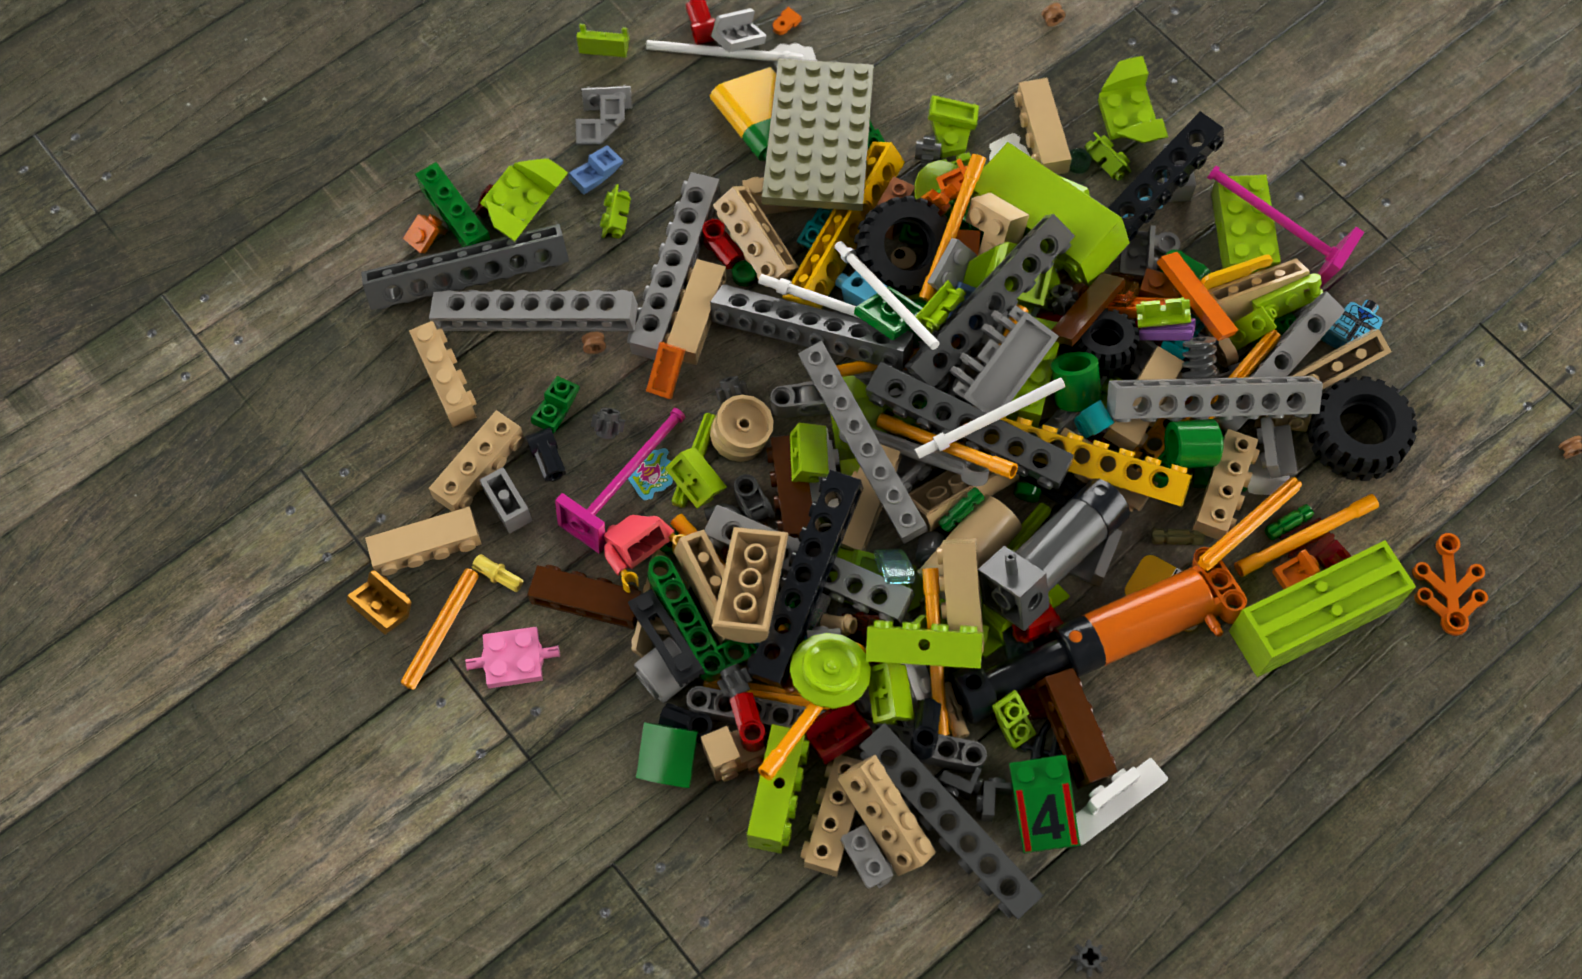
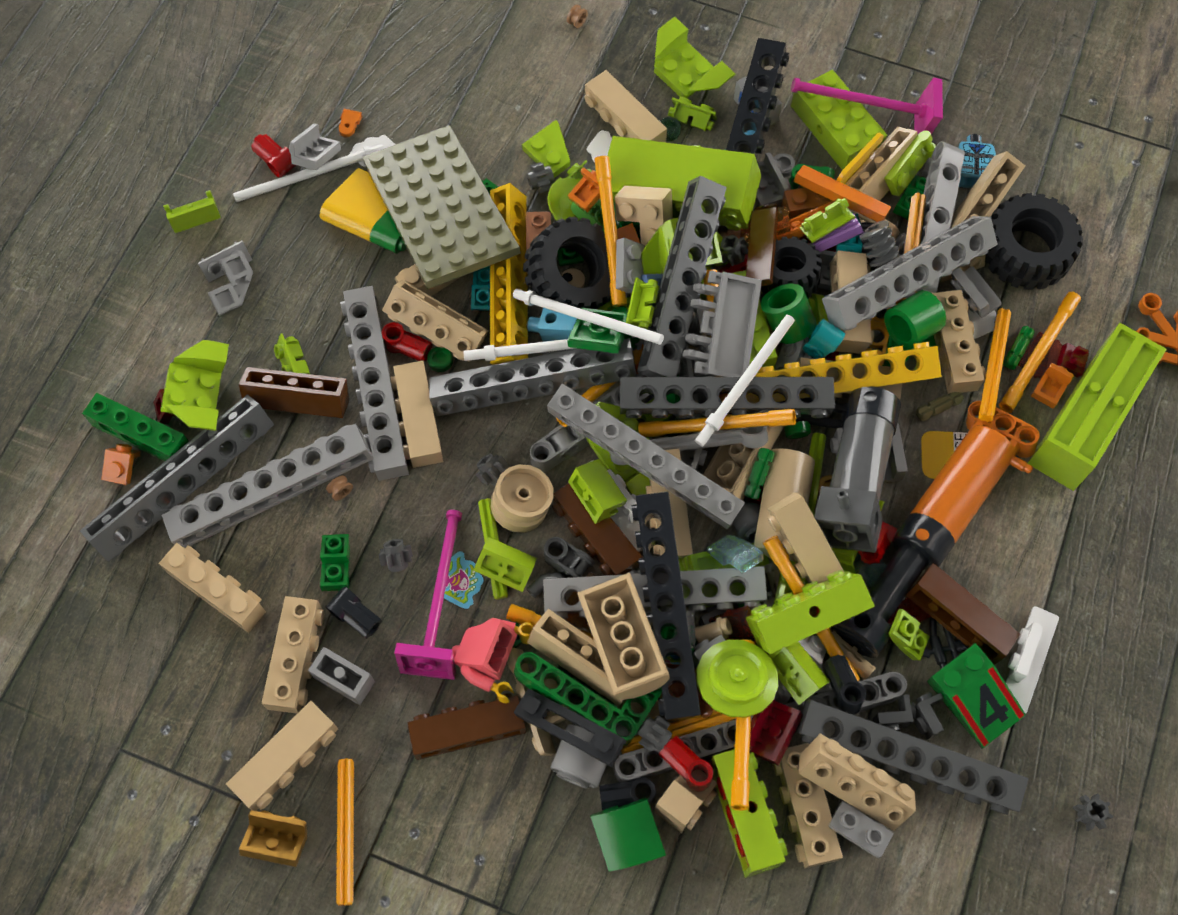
camera: 30 degrees left, 0 degrees up
bright pink plate [465,627,560,689] -> none
light yellow axle [472,554,524,592] -> none
medium blue slope [568,145,623,194] -> none
orange plate [646,342,686,399] -> none
orange plate [920,183,958,216] -> none
lime tile [928,95,979,130] -> none
lime hinge [1228,306,1277,350] -> none
none -> reddish brown brick [239,367,350,418]

